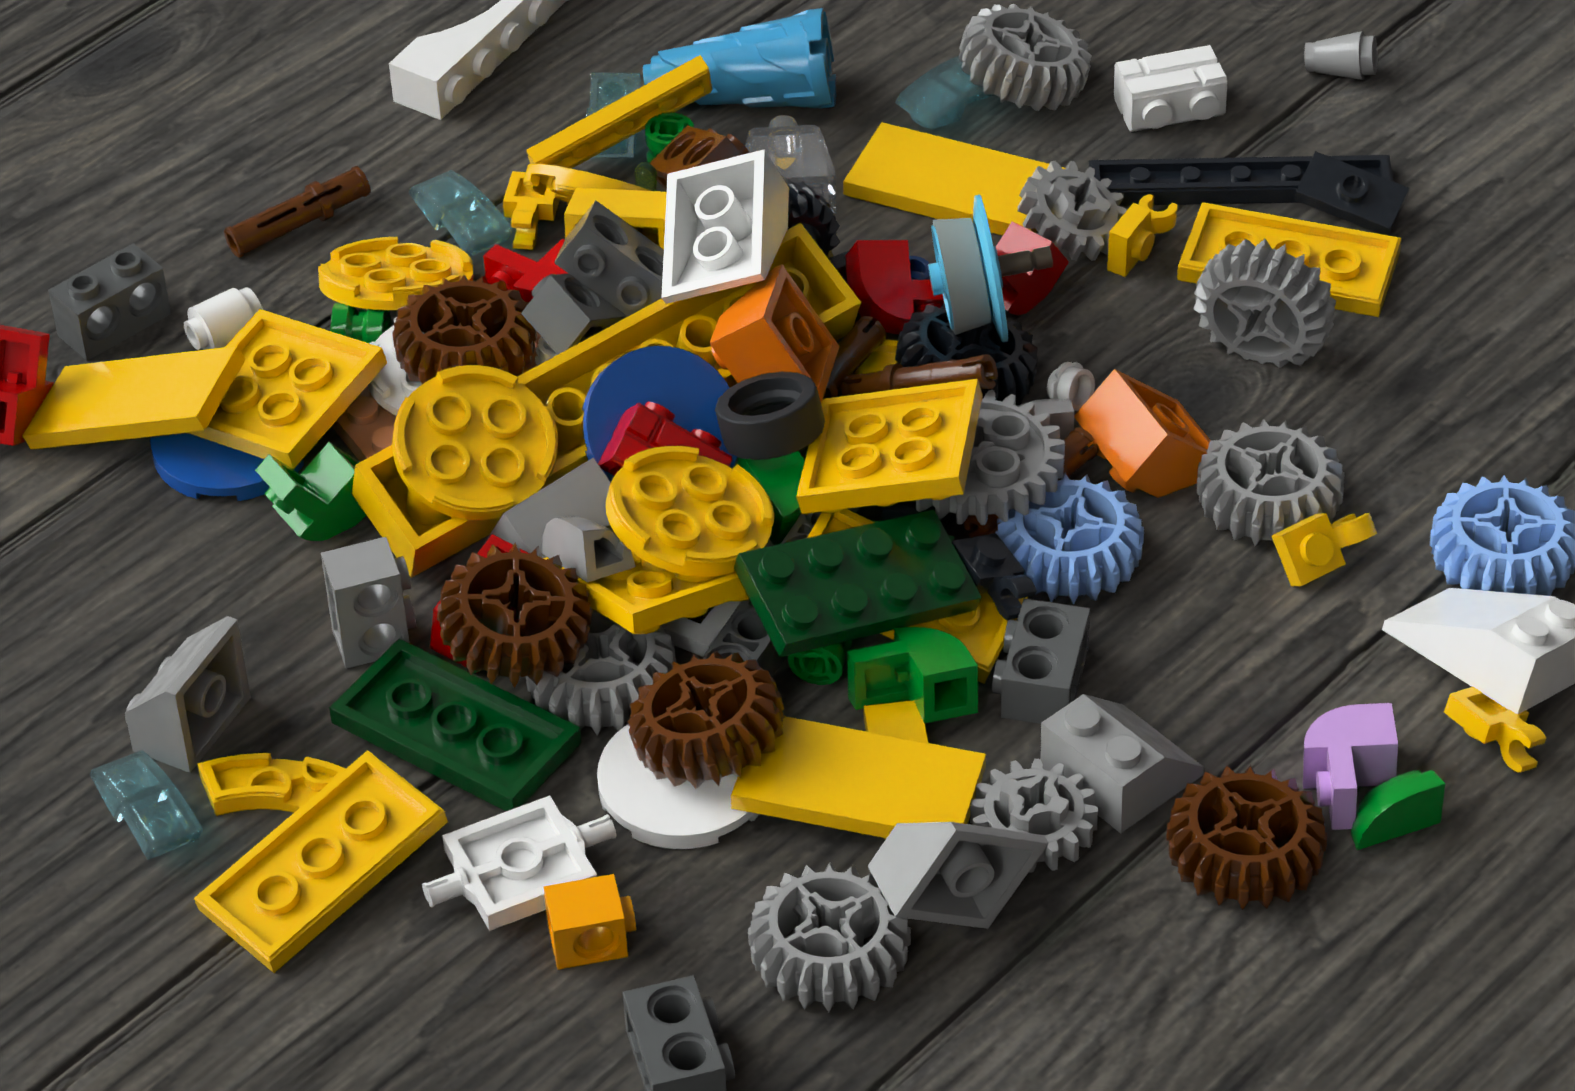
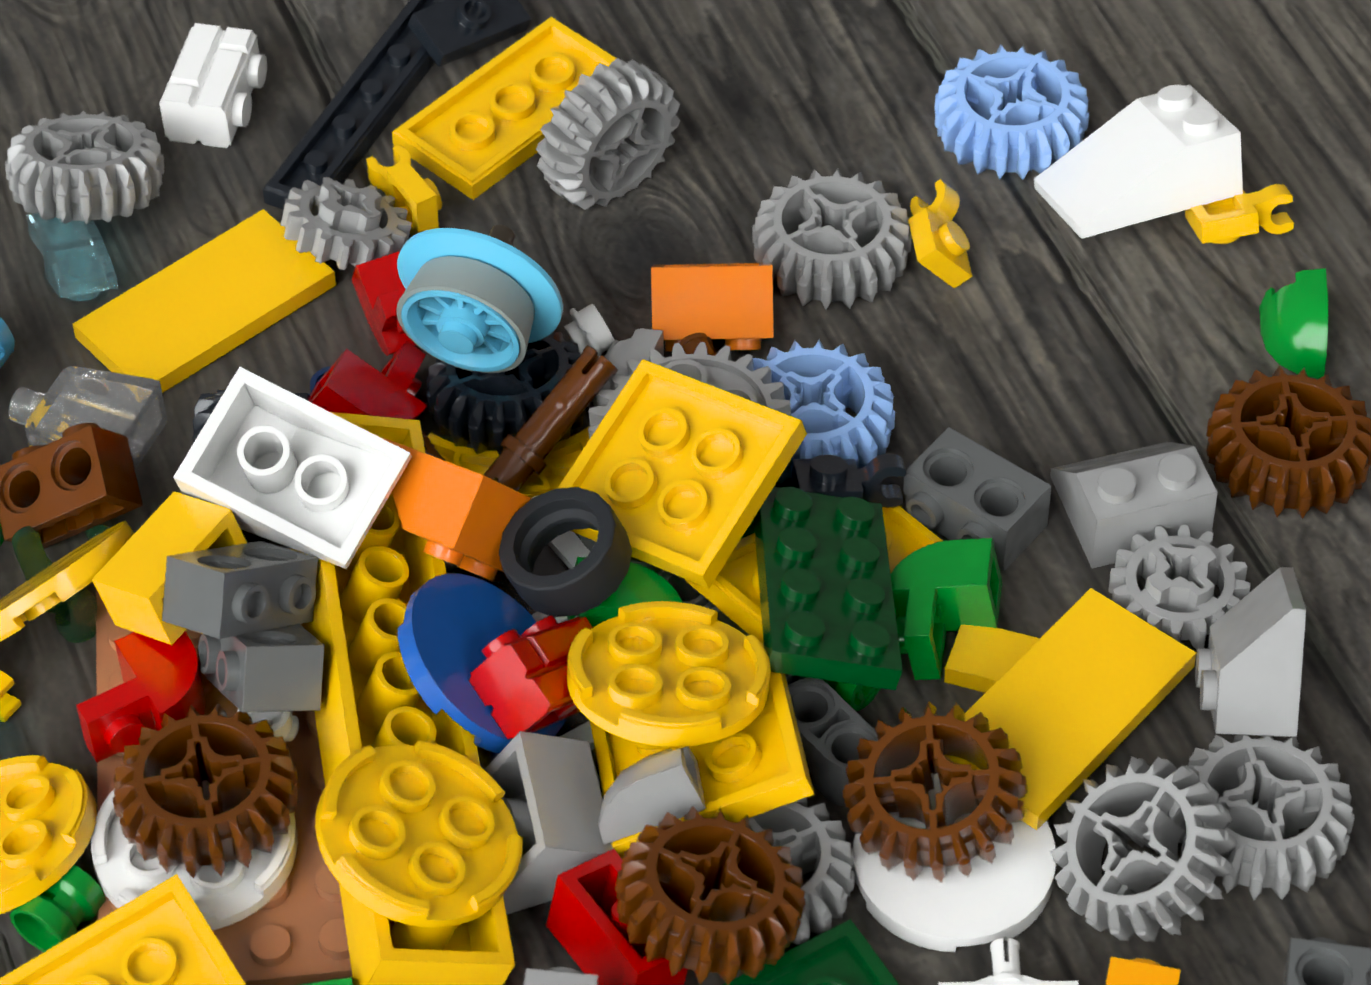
camera: 65 degrees left, 5 degrees up
lavender brick [1303,703,1398,830] -> none
none -> light grey gear [1050,757,1238,943]

